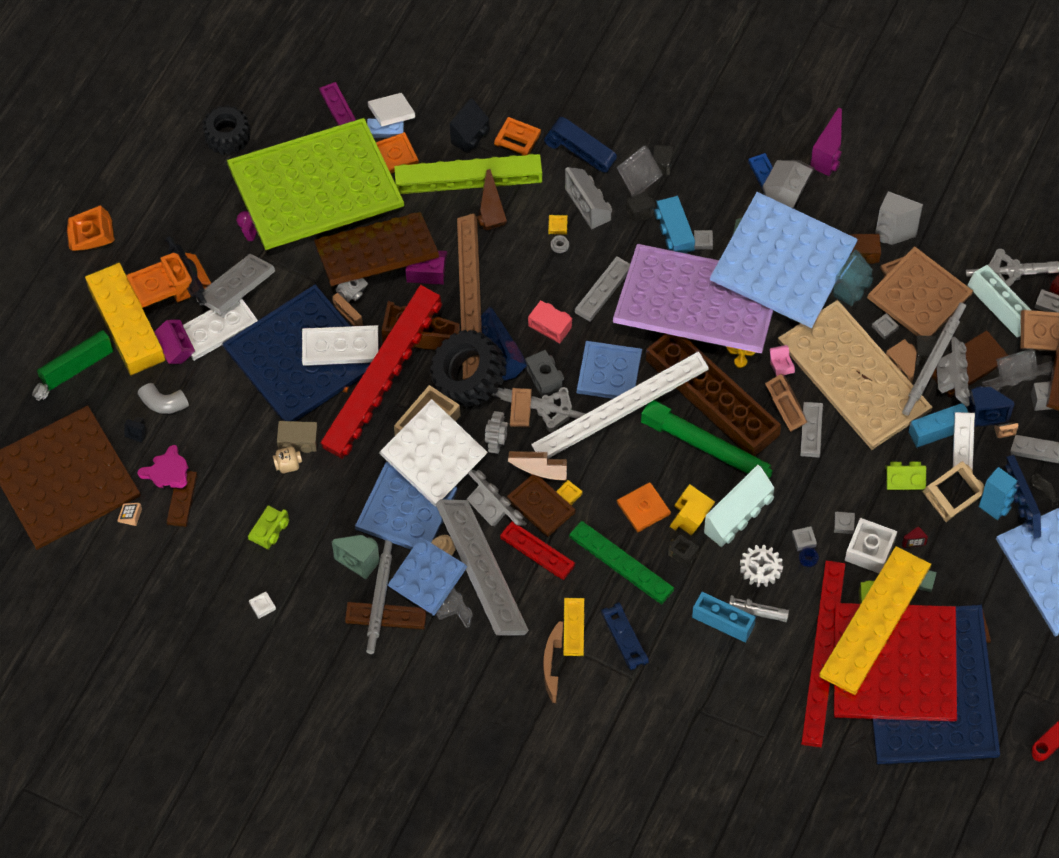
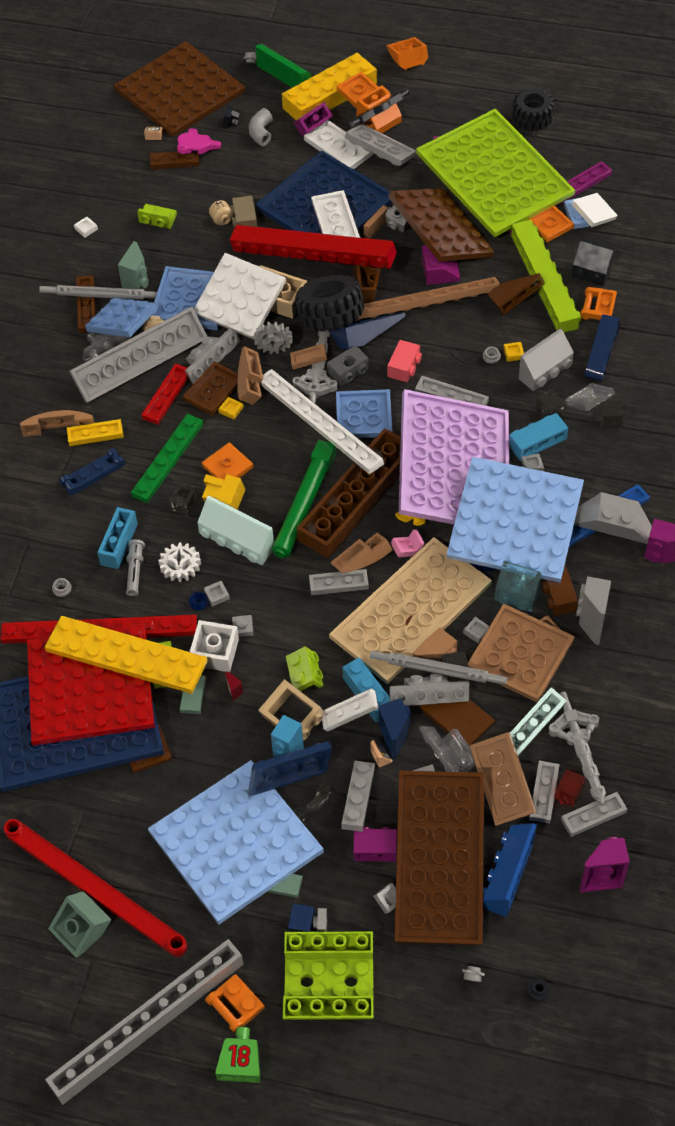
camera: 80 degrees right, 5 degrees down
none -> light grey plate [52,578,72,597]

